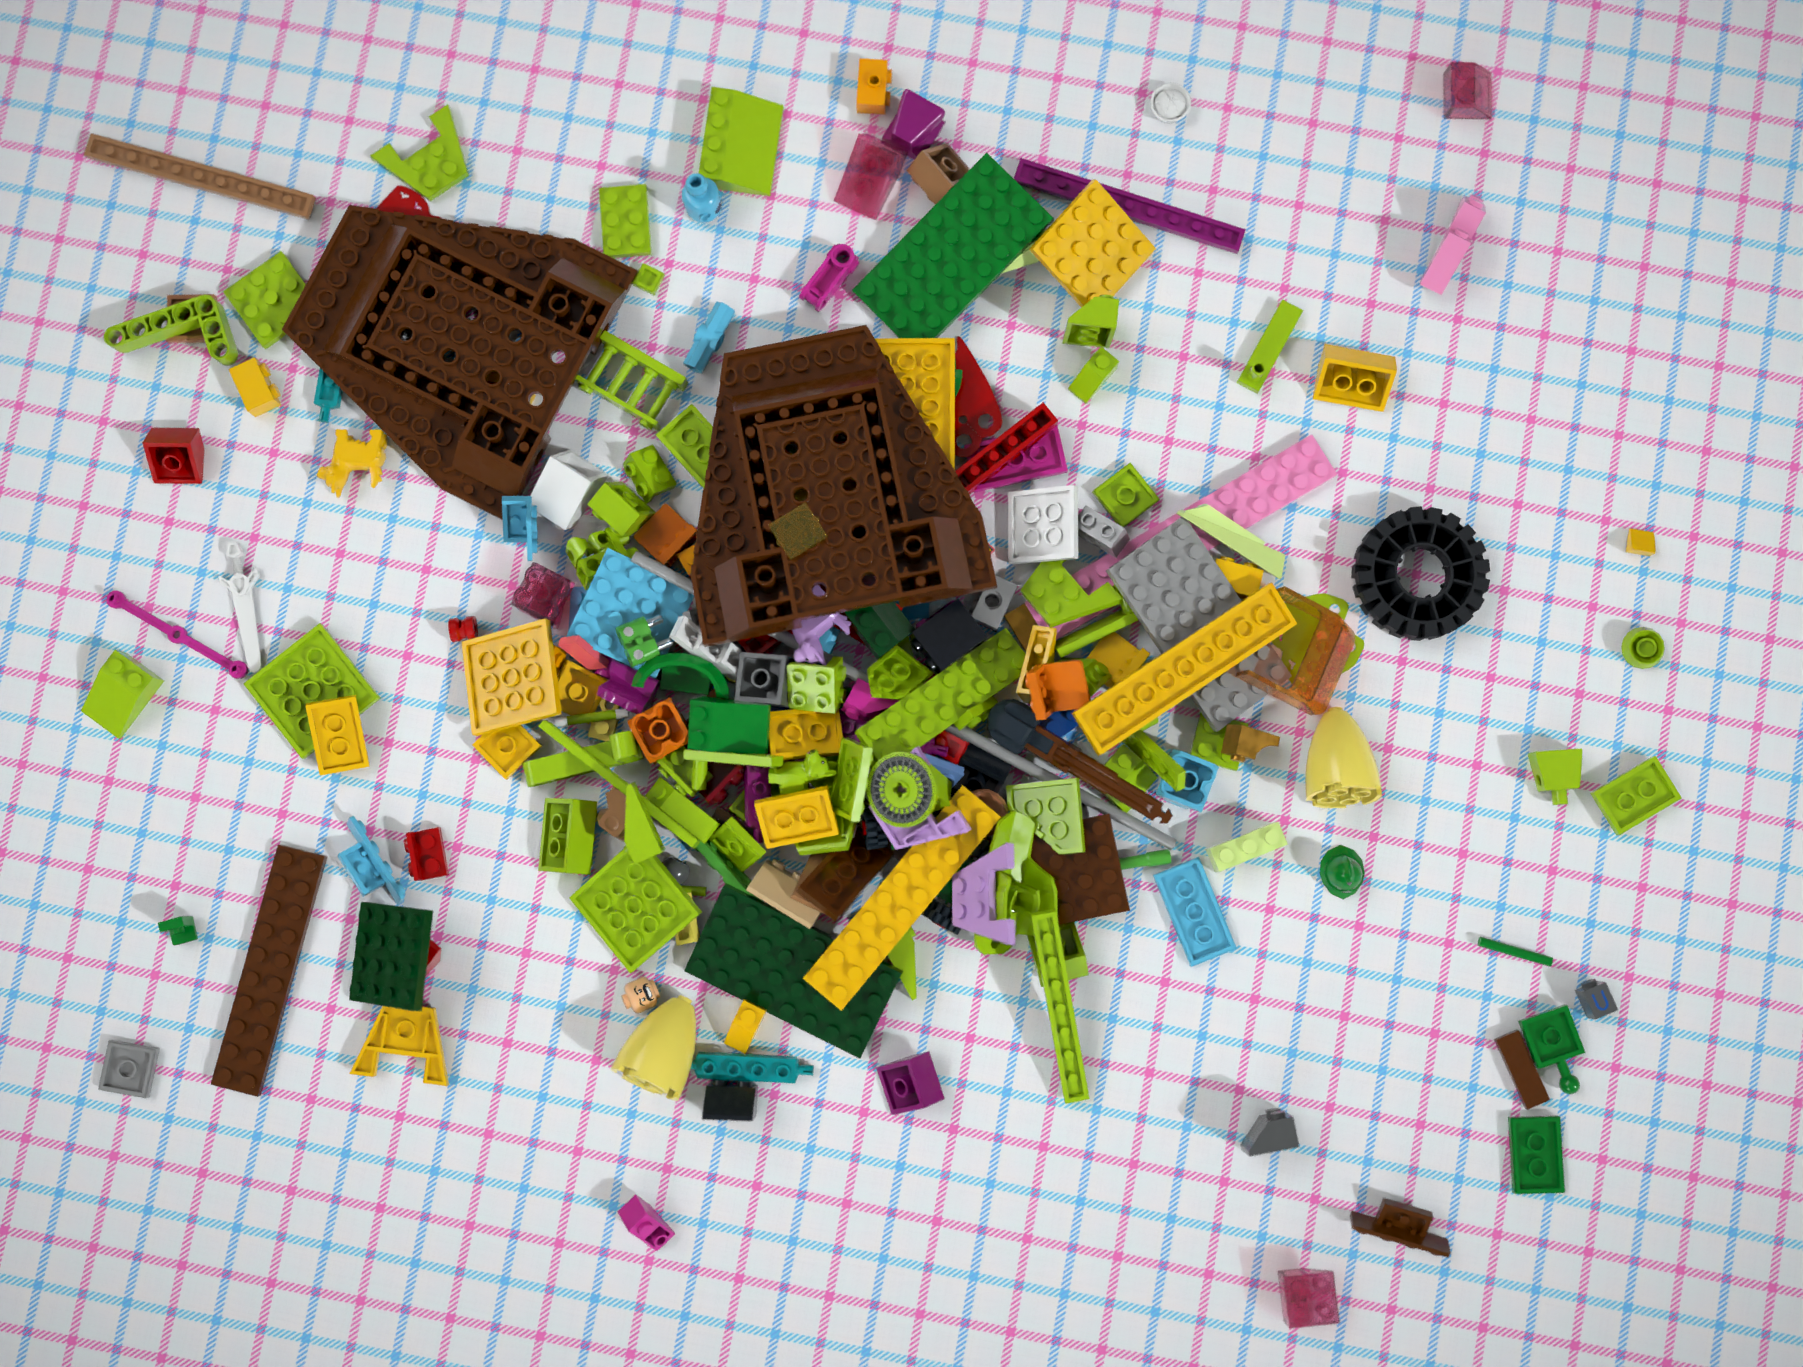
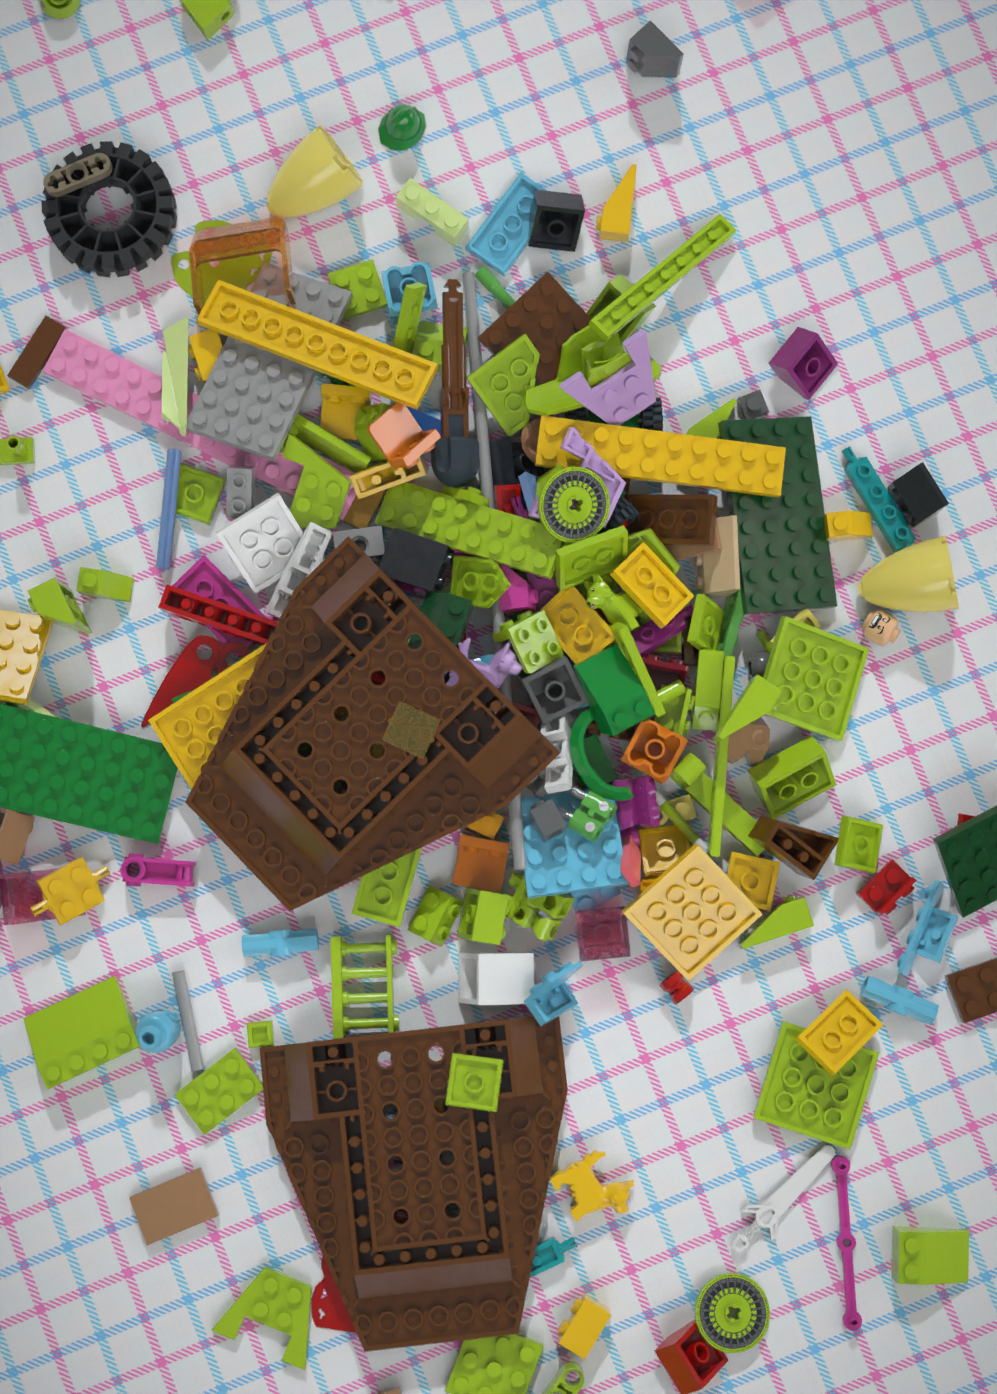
camera: 130 degrees left, 0 degrees up
pearl gold arch [1221,724,1280,763] -> none
none -> reddish brown tile [7,315,68,390]
none -> yellow plate [30,856,110,925]
none -> dark tan beam [43,153,113,197]
none -> medium nougat tile [129,1167,219,1245]
none -> medium blue axle [156,449,182,570]
none -> light grey piece [172,970,204,1072]
none -> white slope [265,522,333,619]
none -> lime tile [445,1053,503,1112]
none -> black slope [528,189,585,252]
none -> dark grey brick [528,799,567,843]
none -> yellow slope [595,164,637,242]
none -> piece [695,1273,770,1353]
none -> dark grey plate [737,390,769,419]
none -> lime slope [739,894,814,949]
none -> reddish brown wedge [748,815,838,880]
none -> lime tile [834,816,883,874]
none -> medium azure piece [860,975,939,1025]

